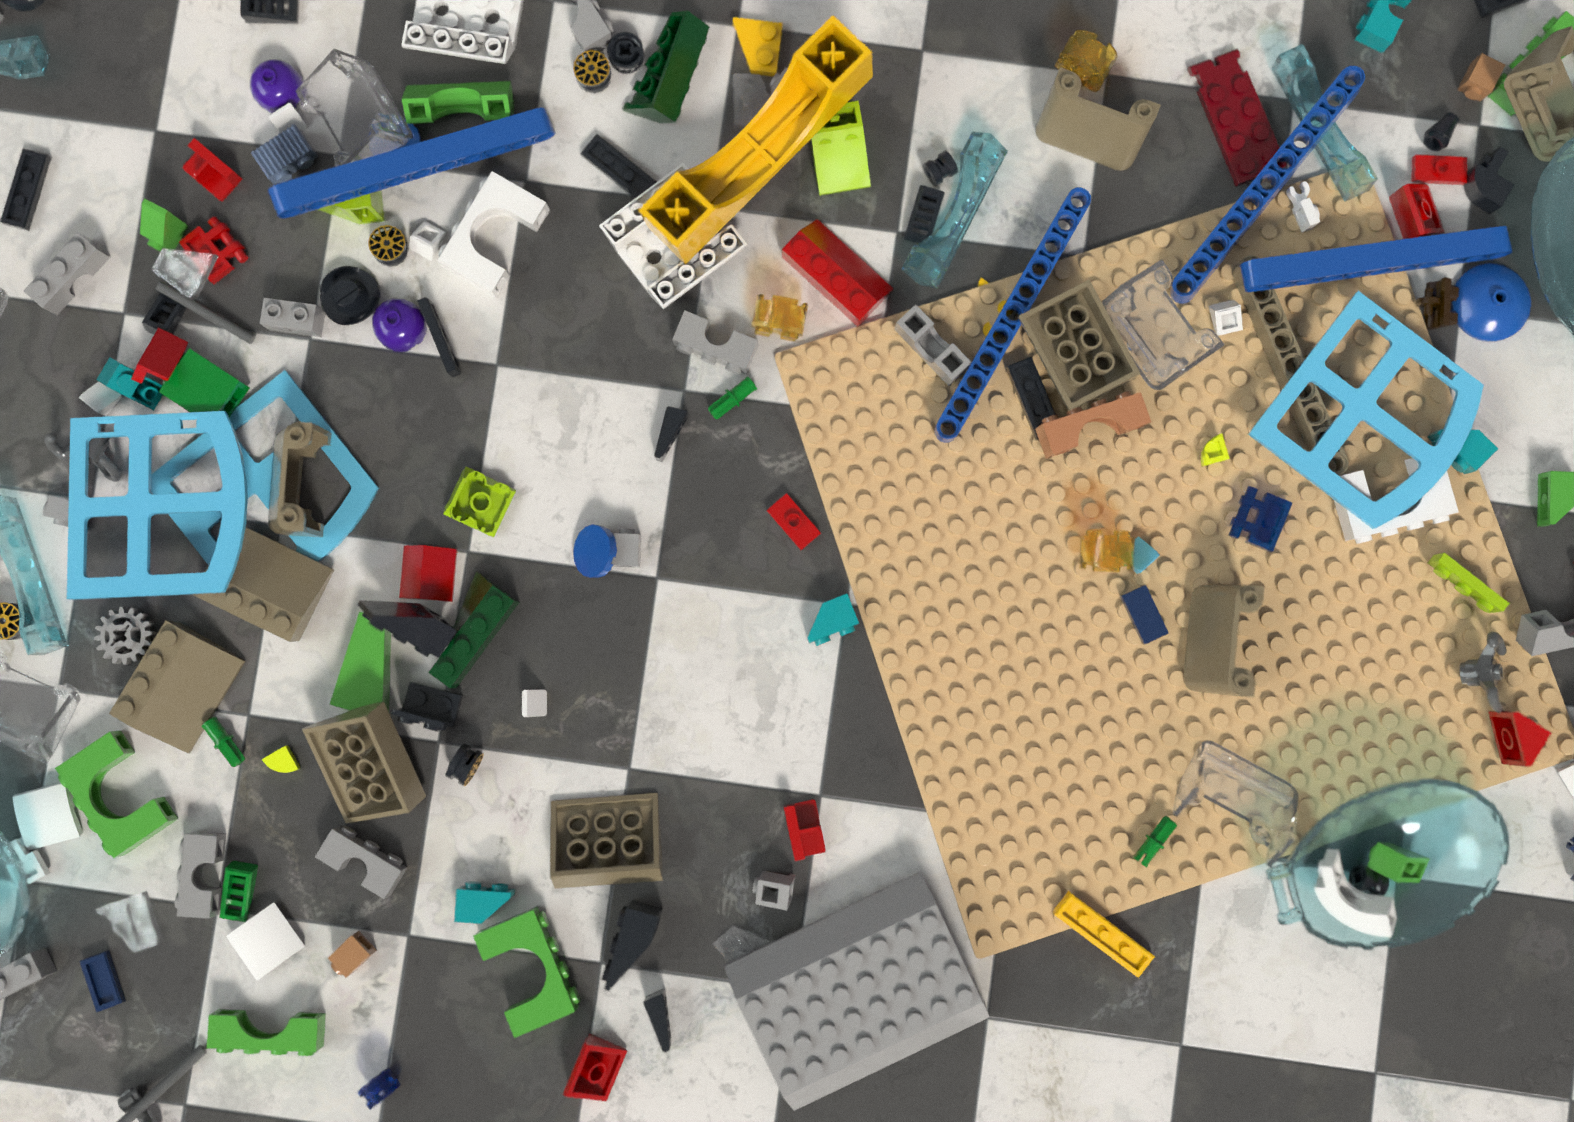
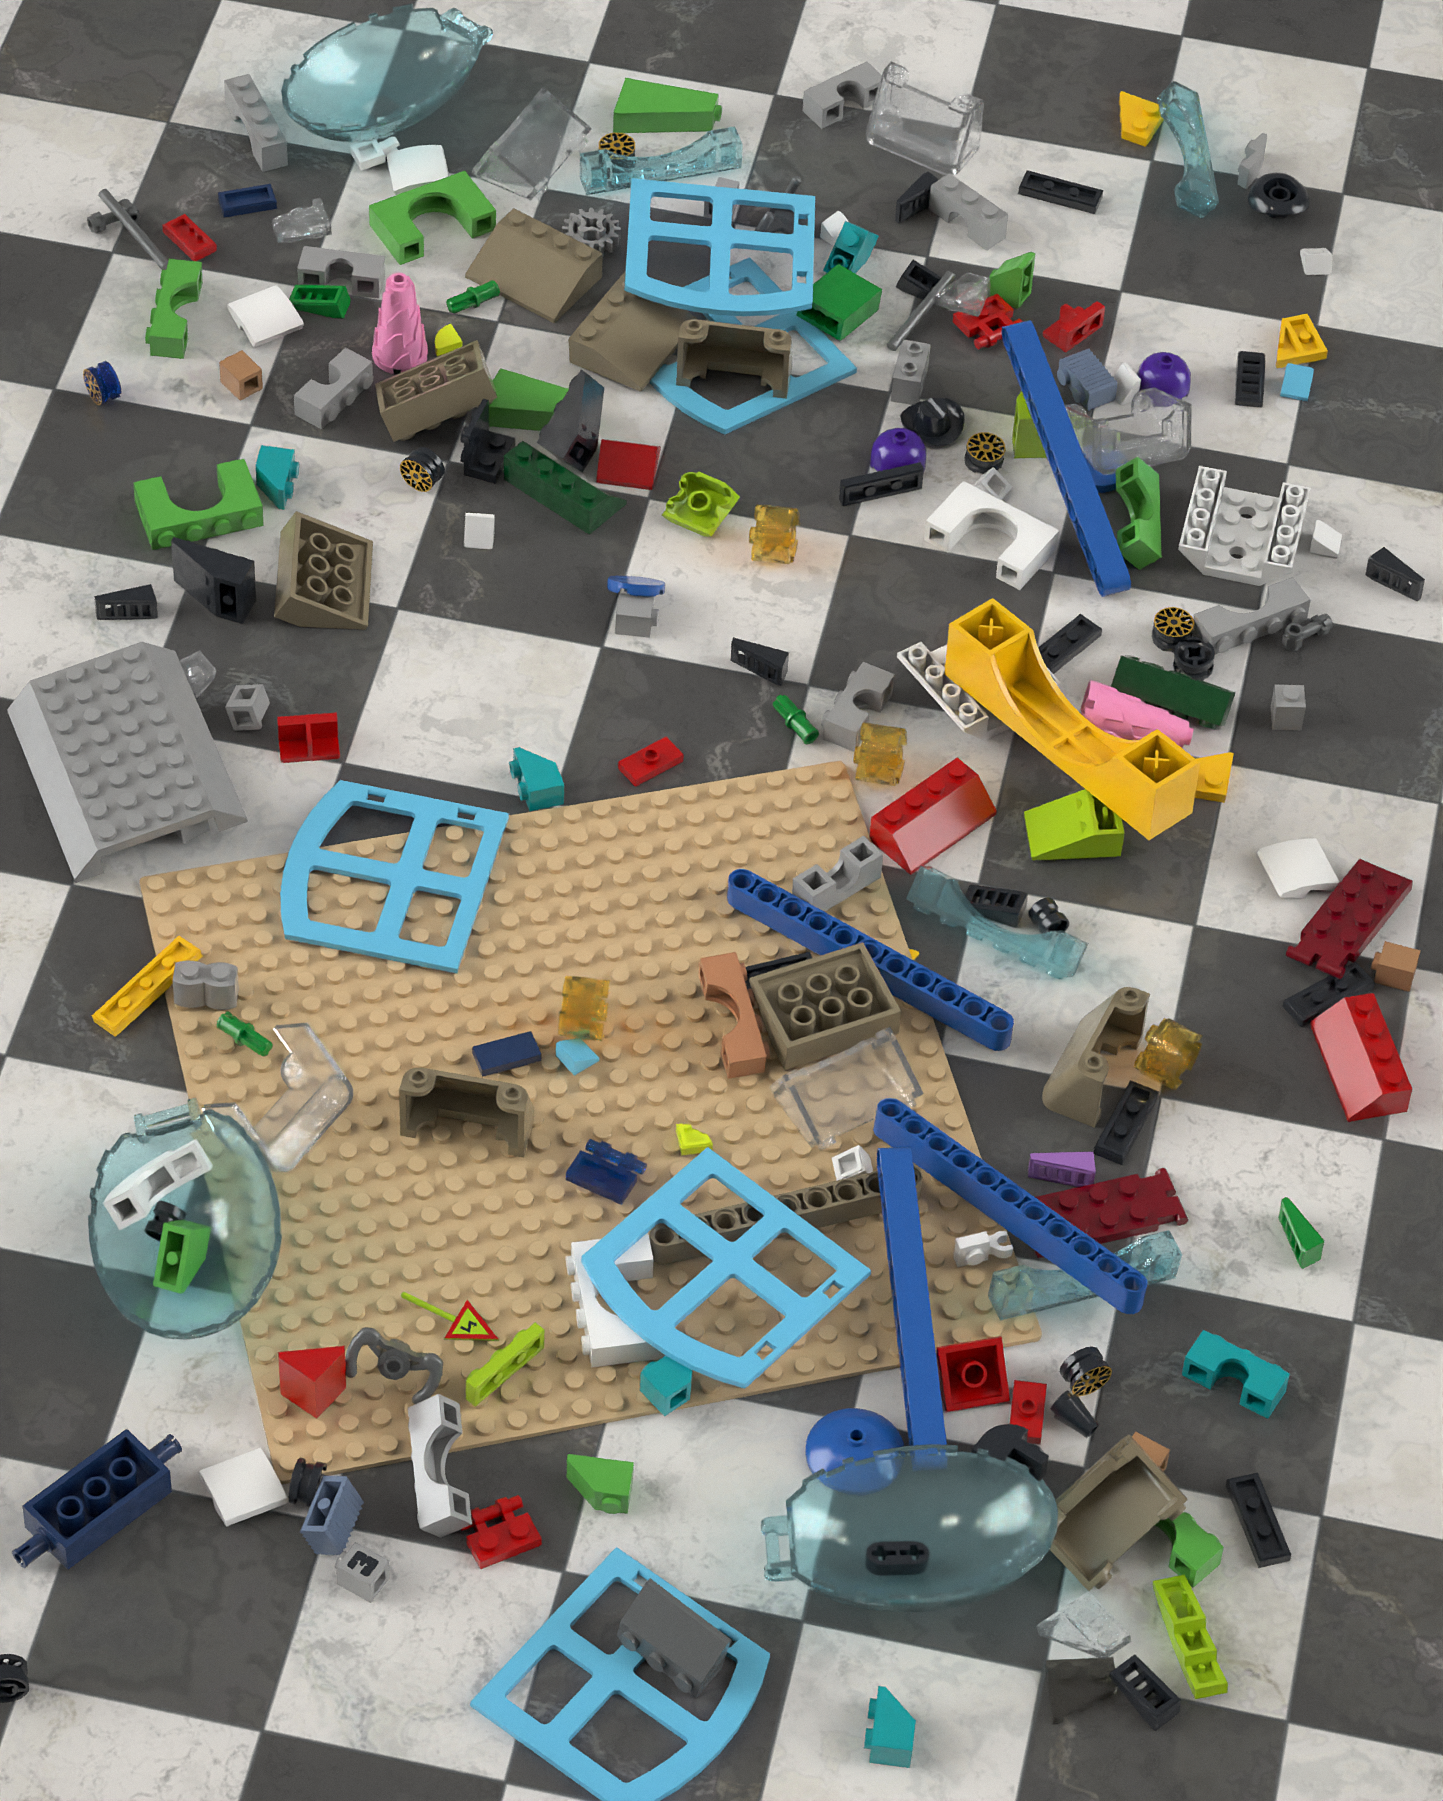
camera: 90 degrees right, 35 degrees down
red panel [131,328,188,384] -> none
red slope [563,1033,627,1102] -> none
dark brown hips [1416,277,1459,330] -> none
none -> red plate [162,214,217,261]
none -> light grey brick [173,960,239,1010]
none -> medium azure window [280,780,509,974]
none -> bright pink cone [372,273,428,374]
none -> piece [401,1292,499,1341]
none -> clear yellow brick [749,504,800,564]
none -> black slope [895,171,939,224]
none -> medium lavender slope [1028,1152,1096,1187]
none -> black wheel [1059,1346,1112,1396]
none -> bright pink cone [1080,680,1194,748]
none -> black tile [1093,1080,1159,1165]

